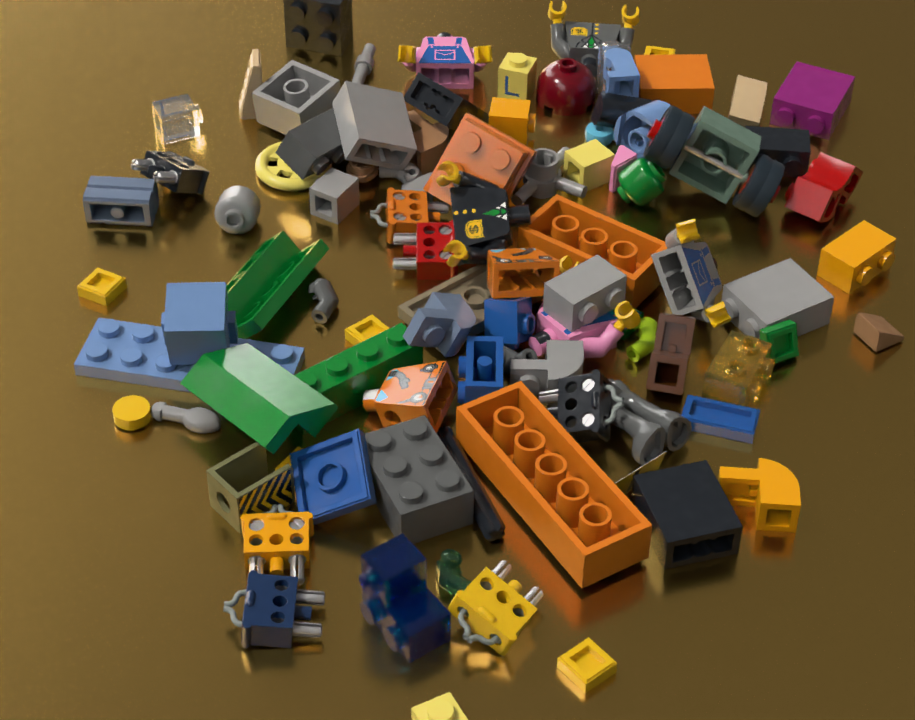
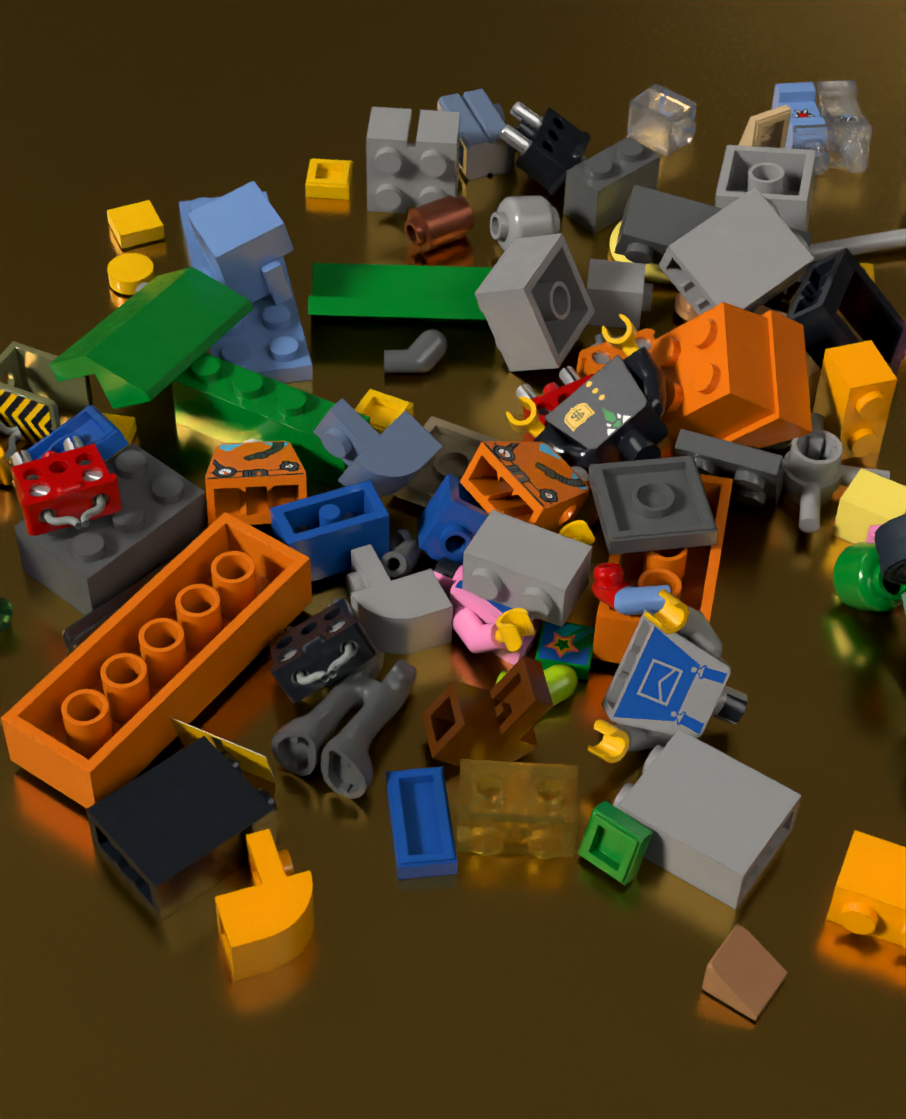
camera: 65 degrees right, 5 degrees up
none -> red piece [11,436,122,536]
none -> yellow tile [107,200,165,248]
none -> light grey piece [366,107,460,213]
none -> copper brick [404,195,474,252]
none -> light grey brick [474,233,595,372]
none -> dark grey brick [563,137,661,234]
none -> dark grey plate [588,455,718,555]
none -> arm [591,562,671,616]
none -> dark grey plate [675,429,782,508]
none -> clear hips [772,80,873,175]

